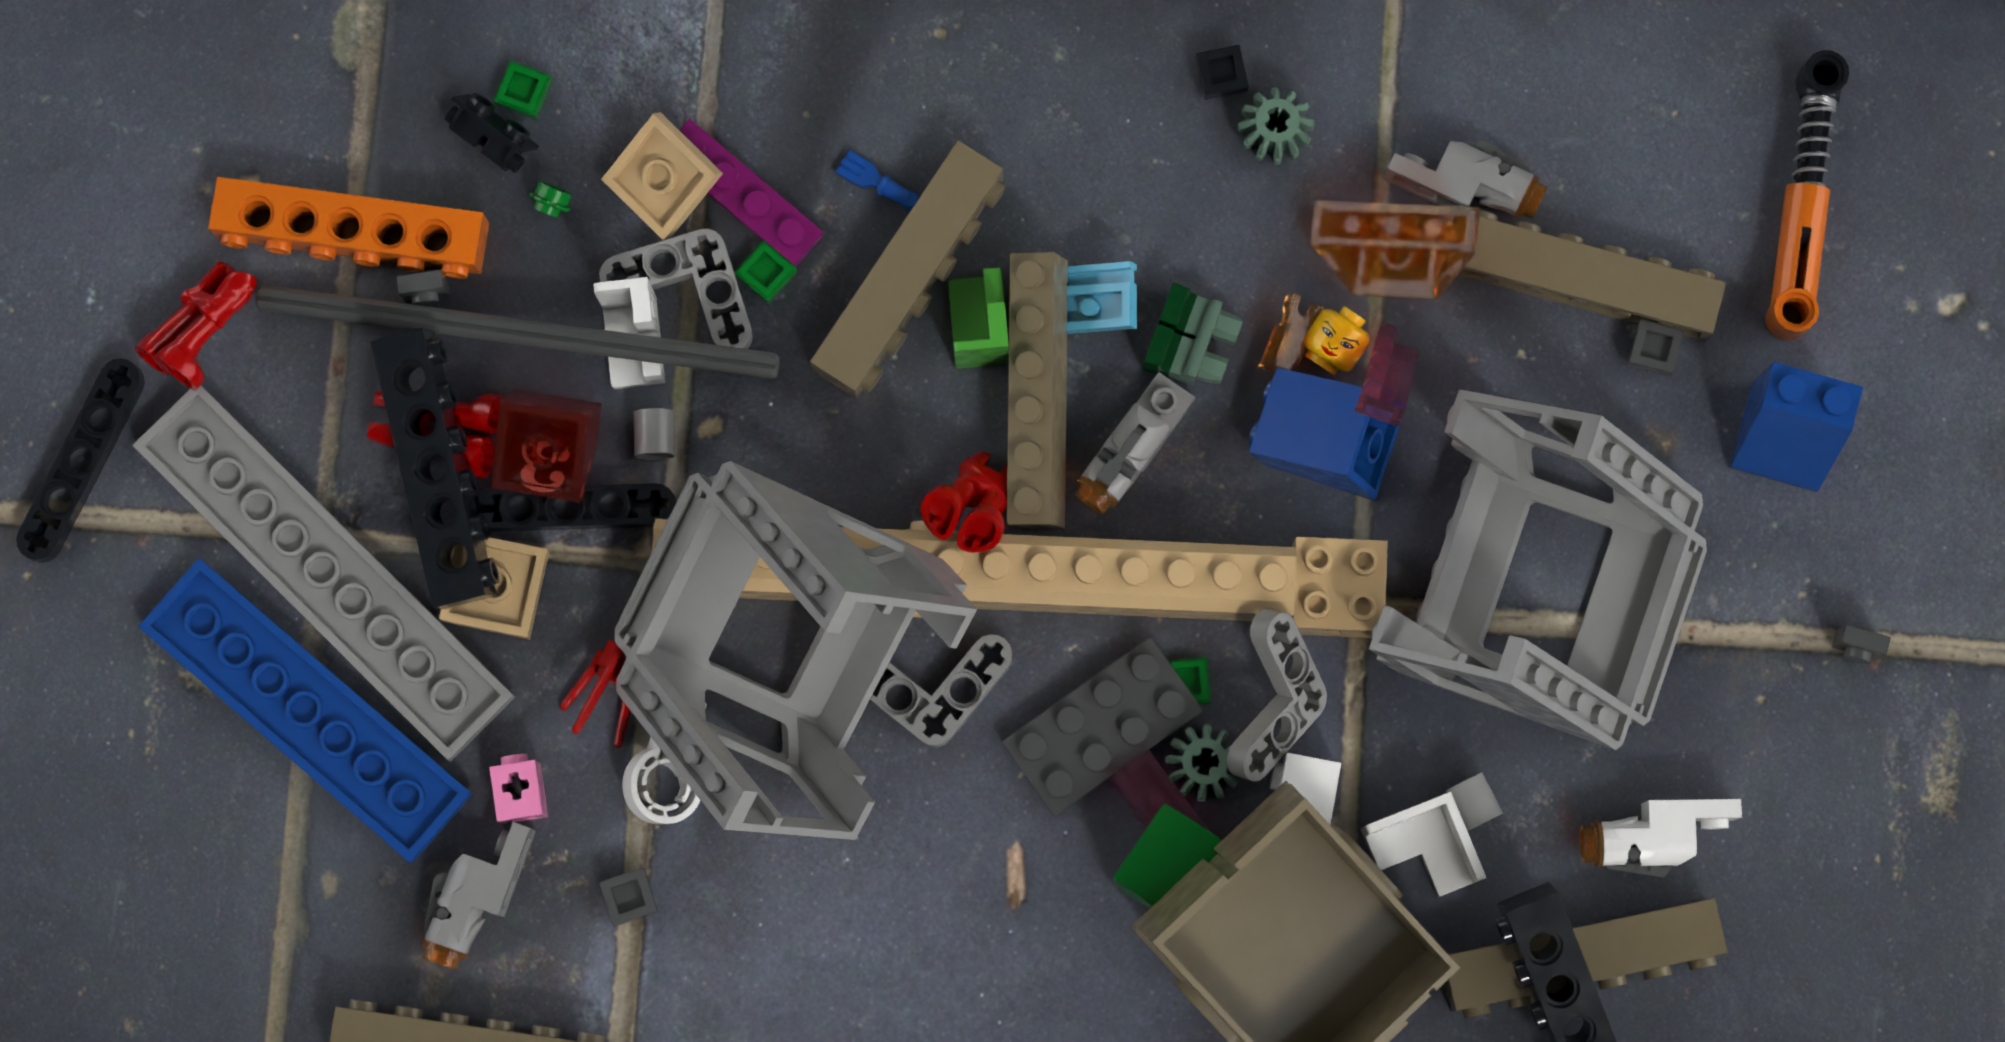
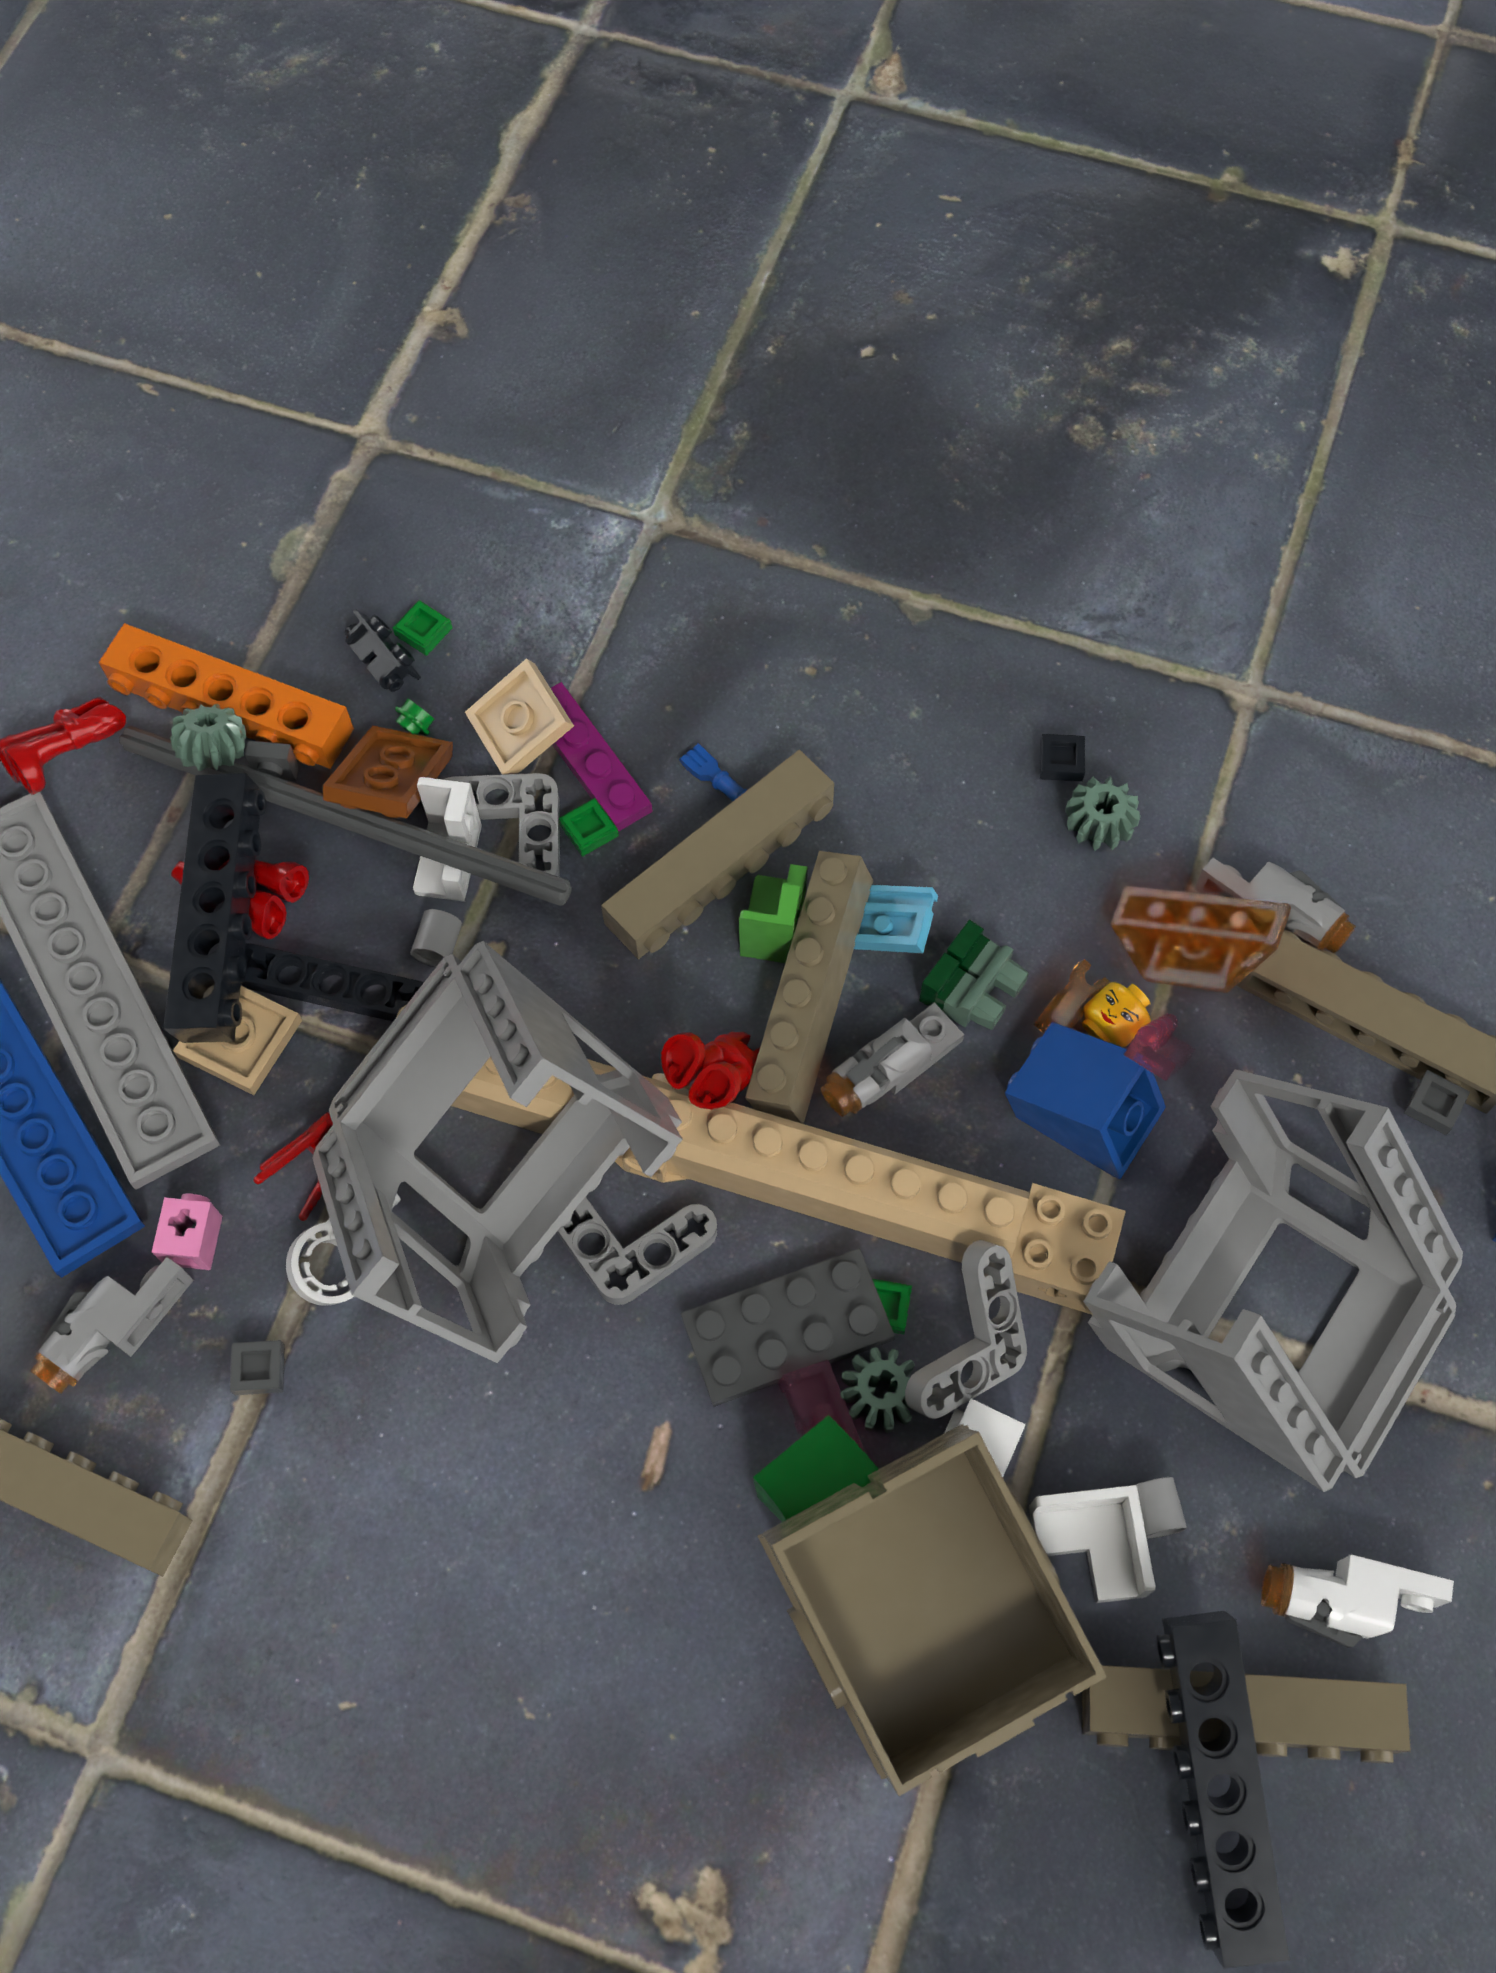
camera: 15 degrees right, 15 degrees down
clear red slope [492,389,602,502] -> none
none -> sand green gear [170,704,246,771]
none -> dark orange plate [323,725,453,819]

